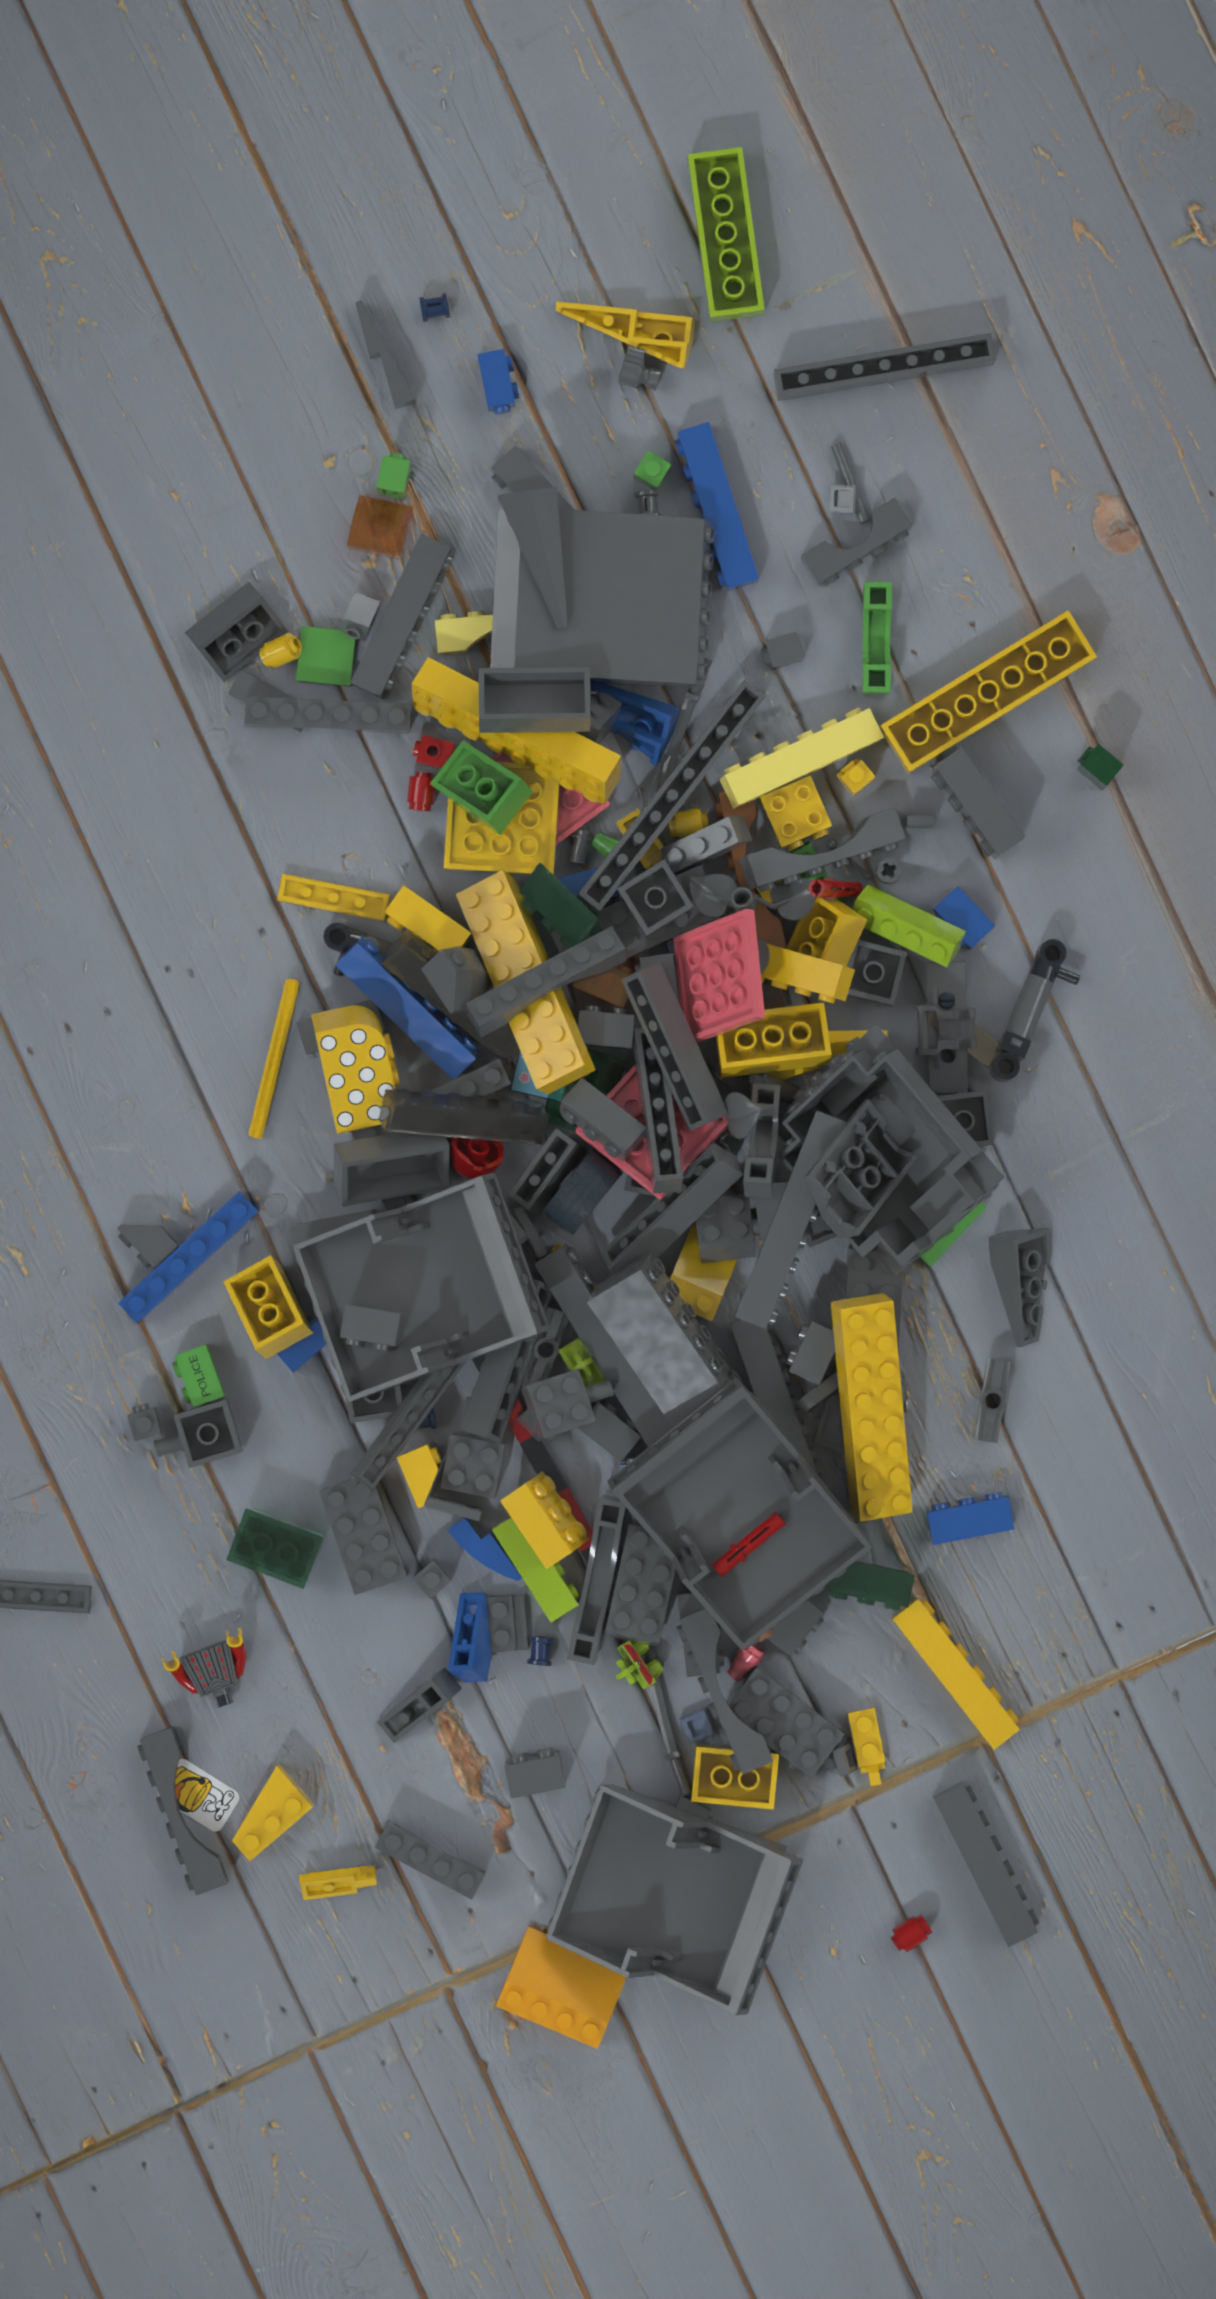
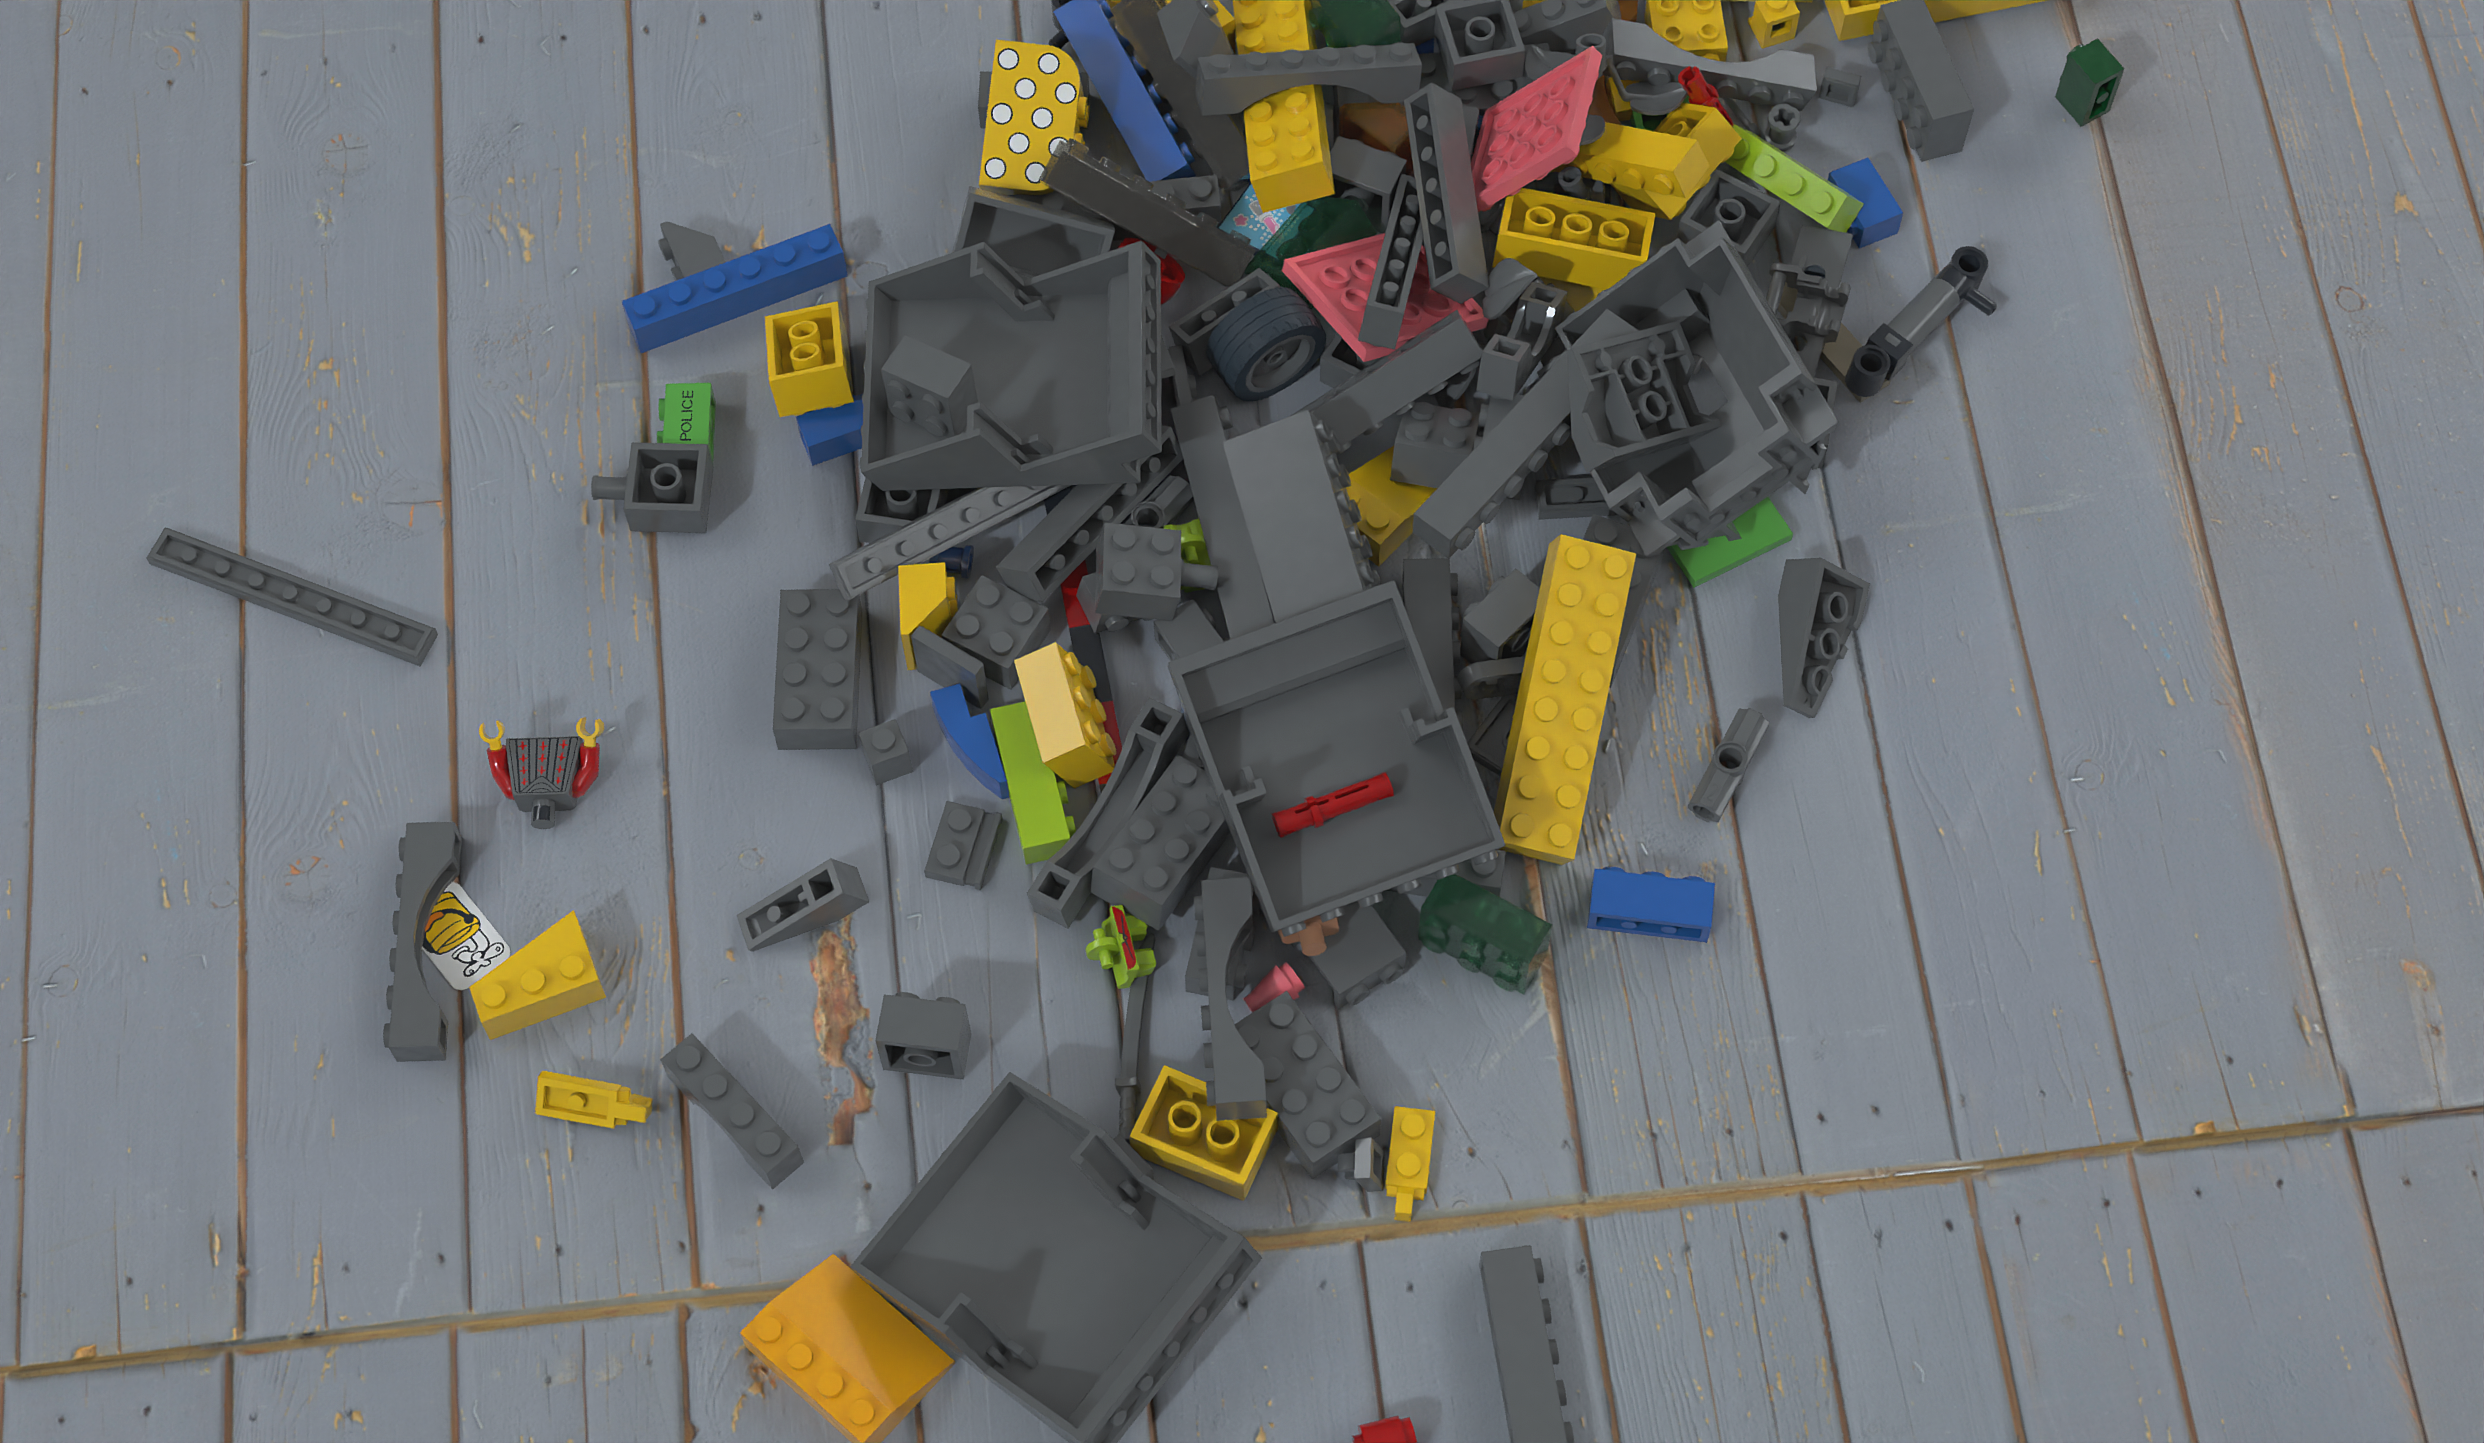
camera: 20 degrees right, 25 degrees down
dark grey brick [127,1404,163,1442] -> none
clear green brick [226,1507,324,1589] -> none
yellow axle [248,978,300,1139] -> none
blue slope [448,1592,491,1683] -> none
dark blue bush [527,1636,554,1666] -> none
dark grey brick [559,1078,647,1161] -> none
sand blue tile [679,1708,715,1745] -> none
yellow brick [891,1598,1020,1750] -> none

